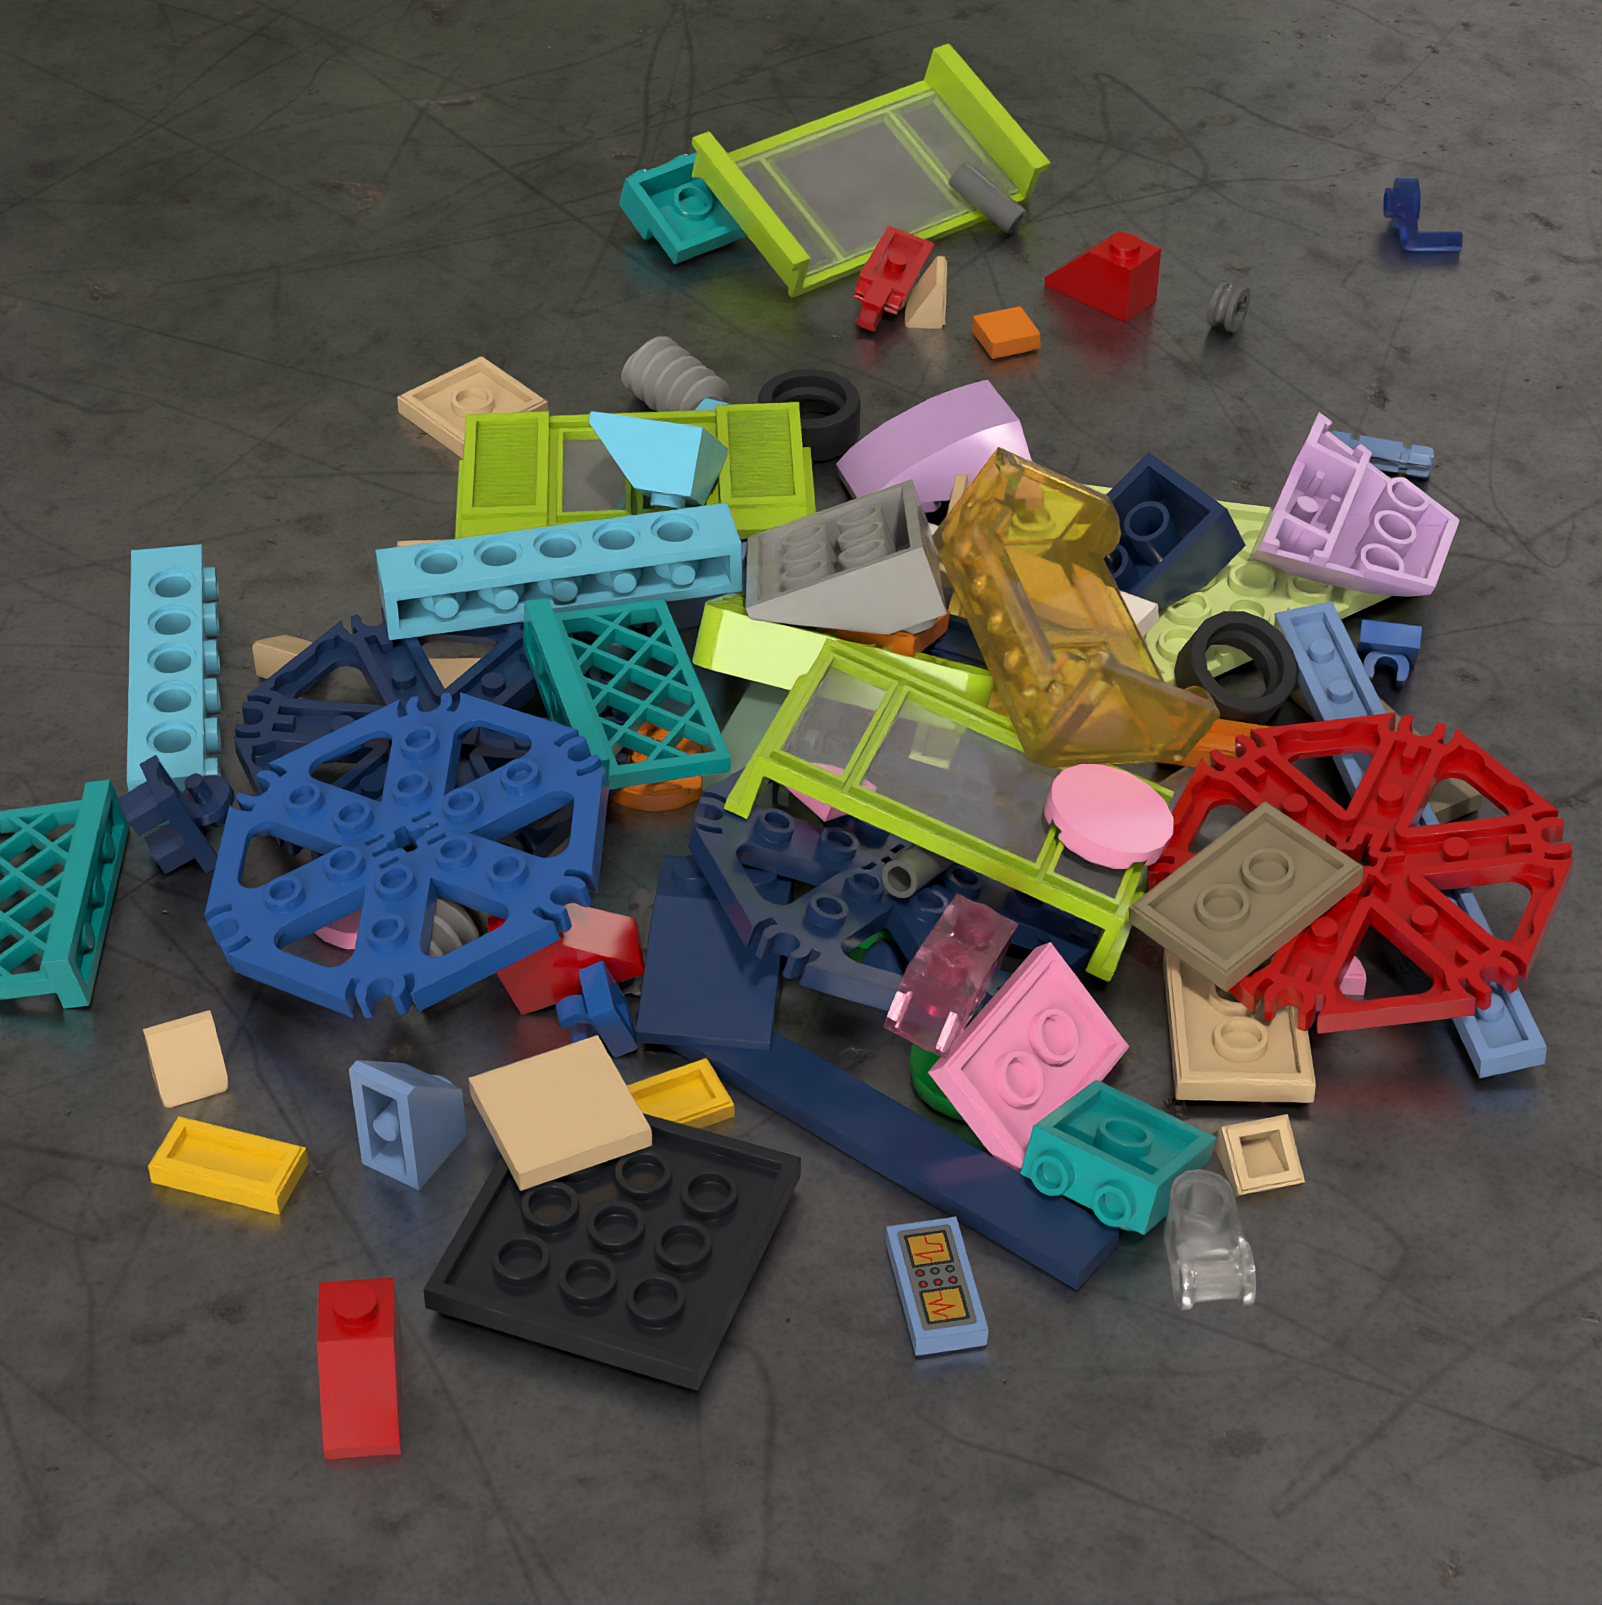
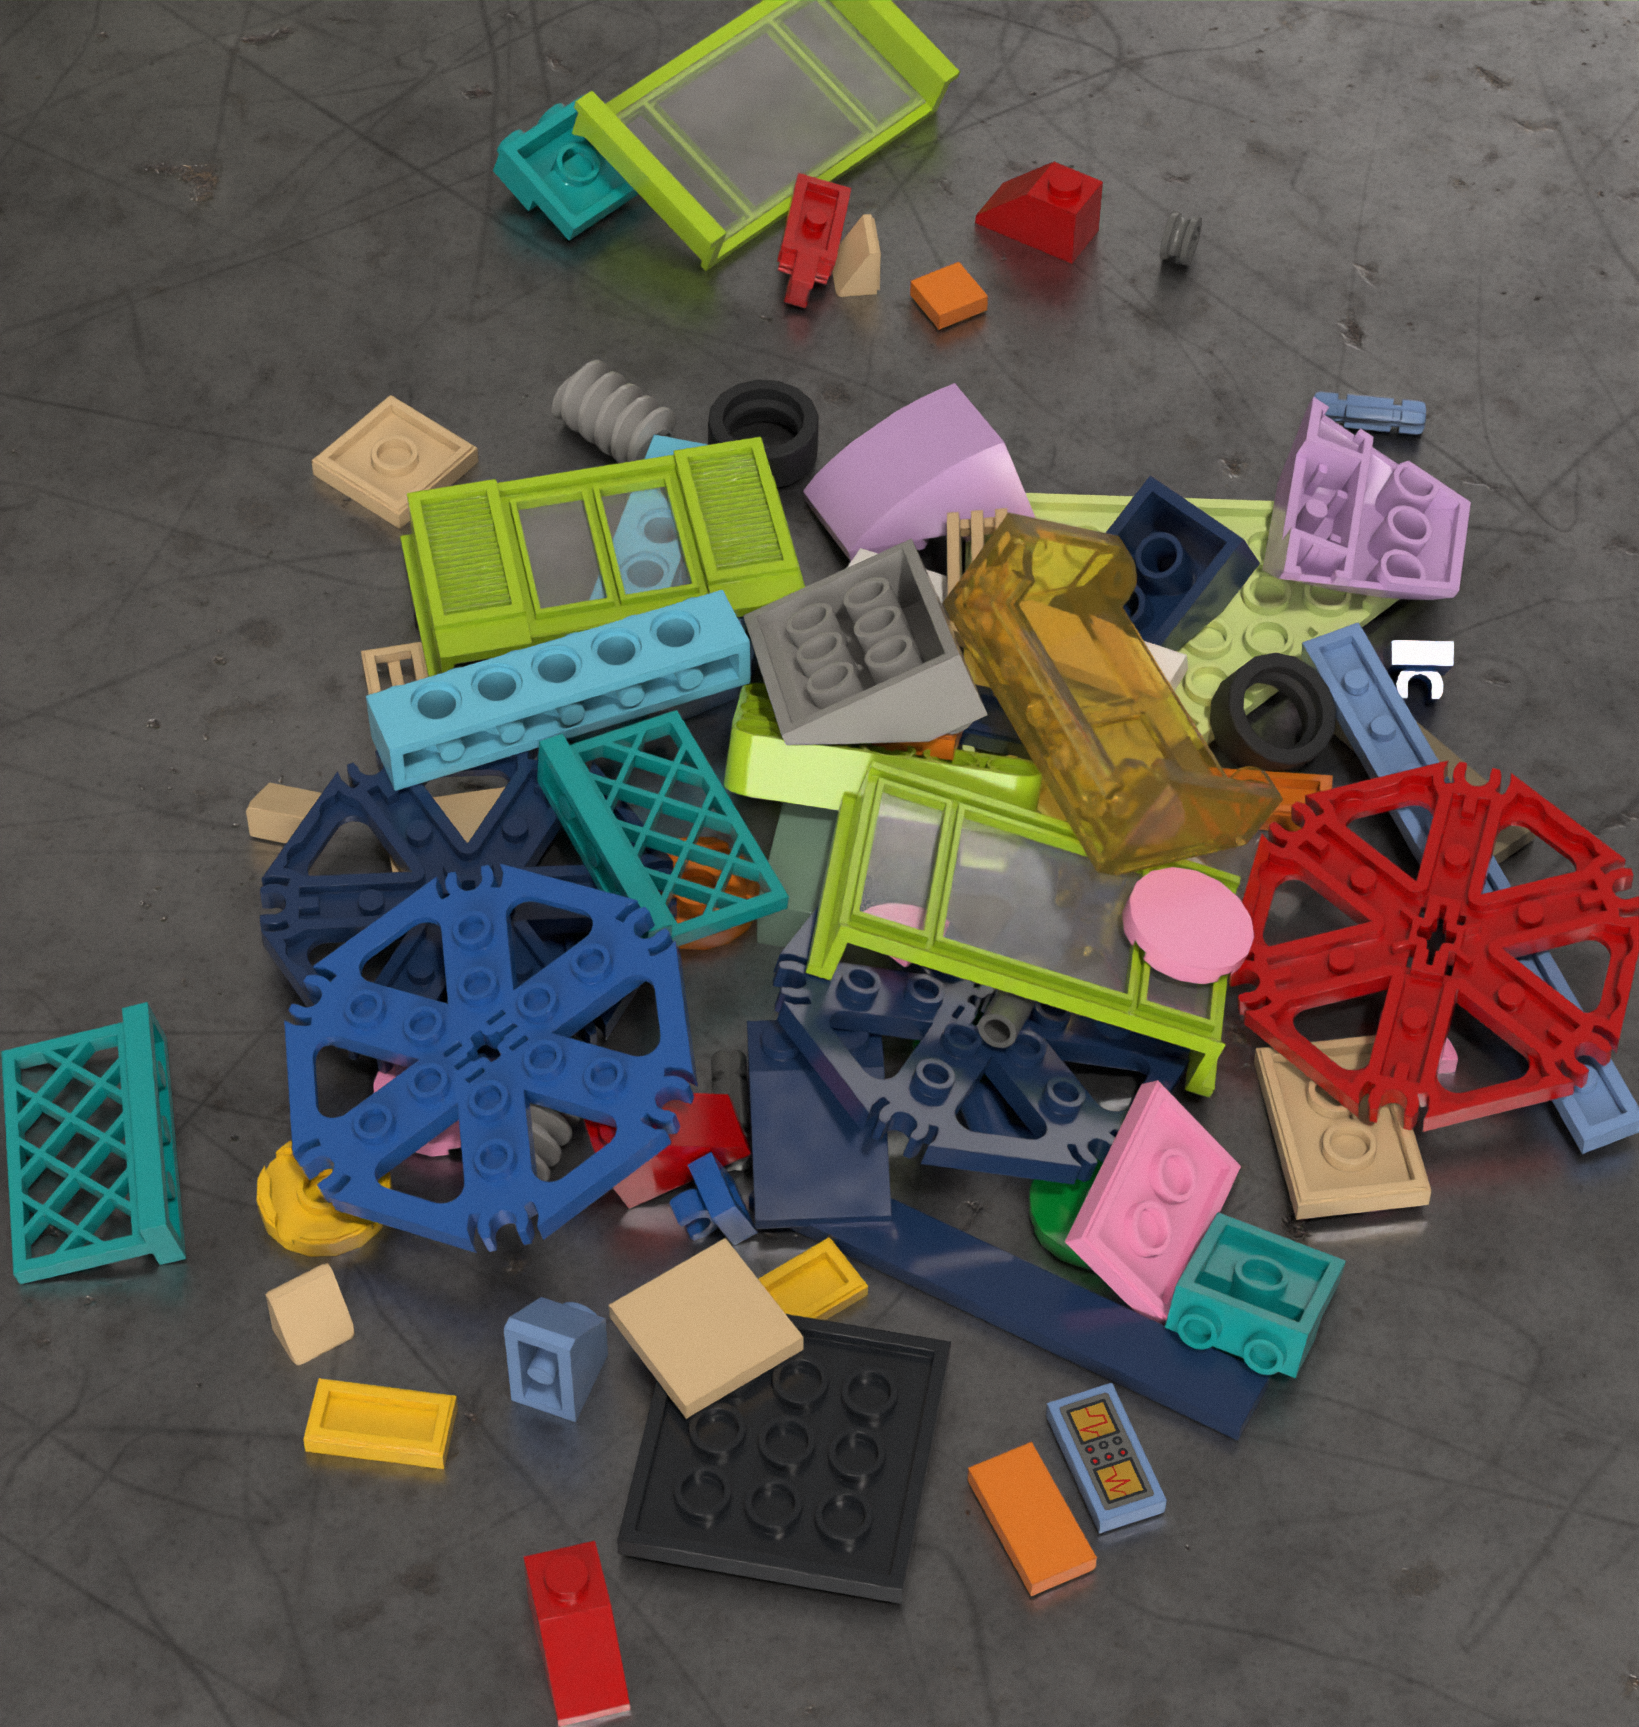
camera: 10 degrees left, 10 degrees up
dark blue hips [118,755,235,874] -> none
medium azure brick [127,544,221,826] -> none
medium azure slope [589,411,728,511] -> none
clear pink brick [883,893,1018,1059] -> none
dark grey axle [948,161,1027,235] -> none
dark tan tile [1129,801,1363,992] -> none
clear piece [1164,1169,1256,1311] -> none
tan slope [1212,1114,1305,1197] -> none
clear blue plate [1383,178,1463,251] -> none
none -> yellow tile [256,1140,392,1257]
none -> orange tile [967,1442,1097,1596]

